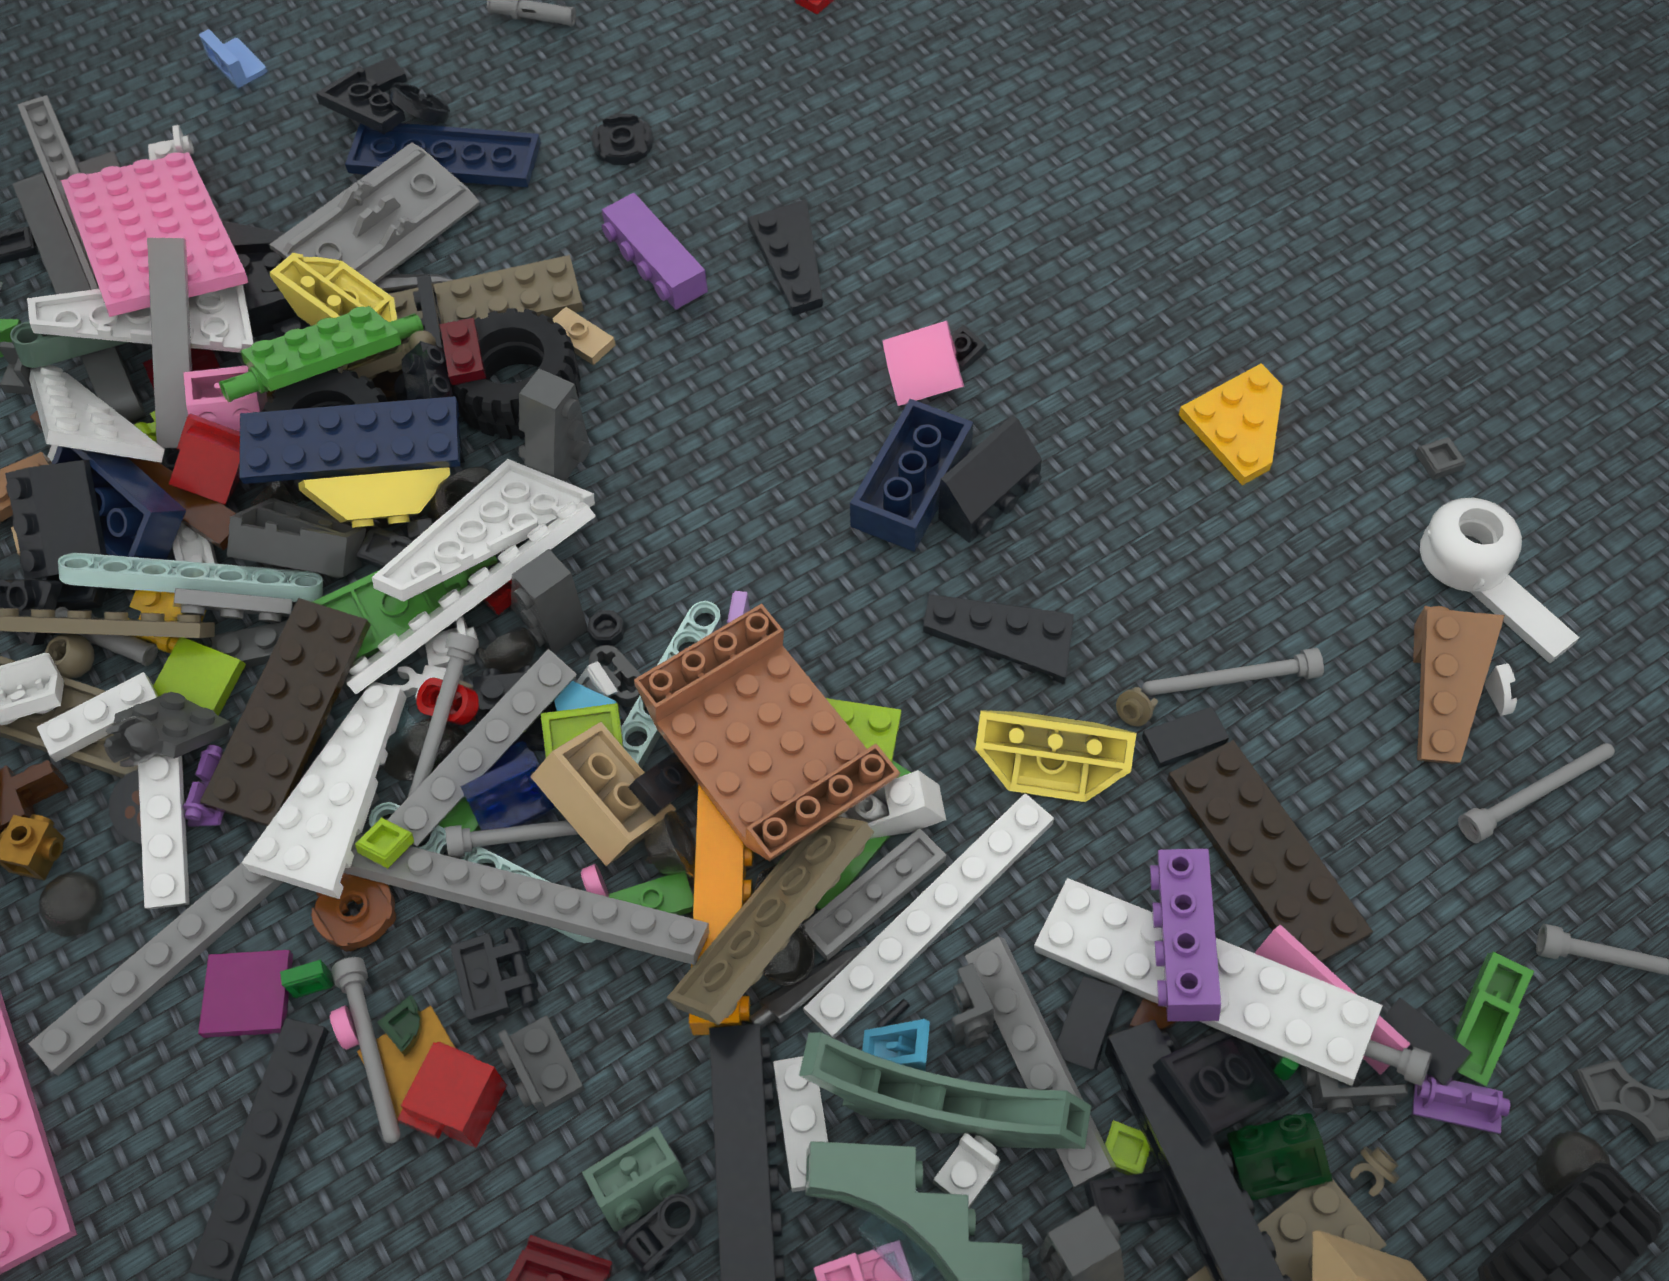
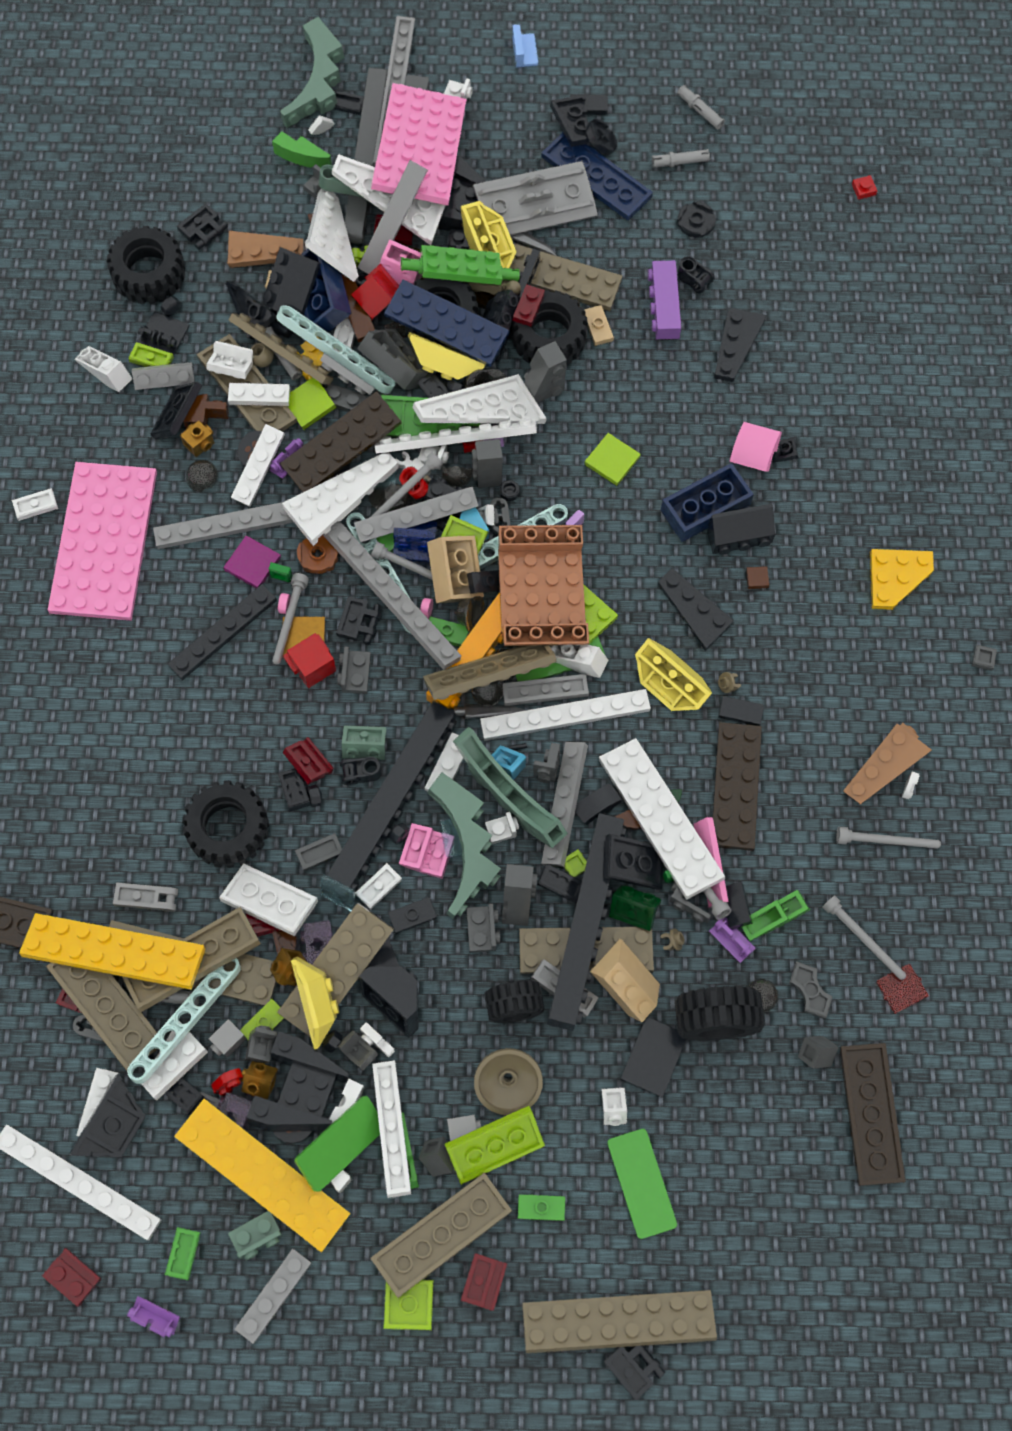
camera: 30 degrees right, 10 degrees up
dark grey plate [104,692,230,767] -> none
lime tile [355,818,414,868] -> none
dark green tile [377,995,422,1056] -> none
light grey piece [1142,648,1324,696] -> none
medium lavender brick [1150,849,1221,1021] -> none
white piece [1420,498,1522,592] -> none
white tile [1471,575,1580,663] -> none
none -> lime tile [584,433,641,486]
none -> light grey pin [652,149,710,168]
none -> black piece [677,256,715,293]
none -> reddish brown tile [746,566,769,589]

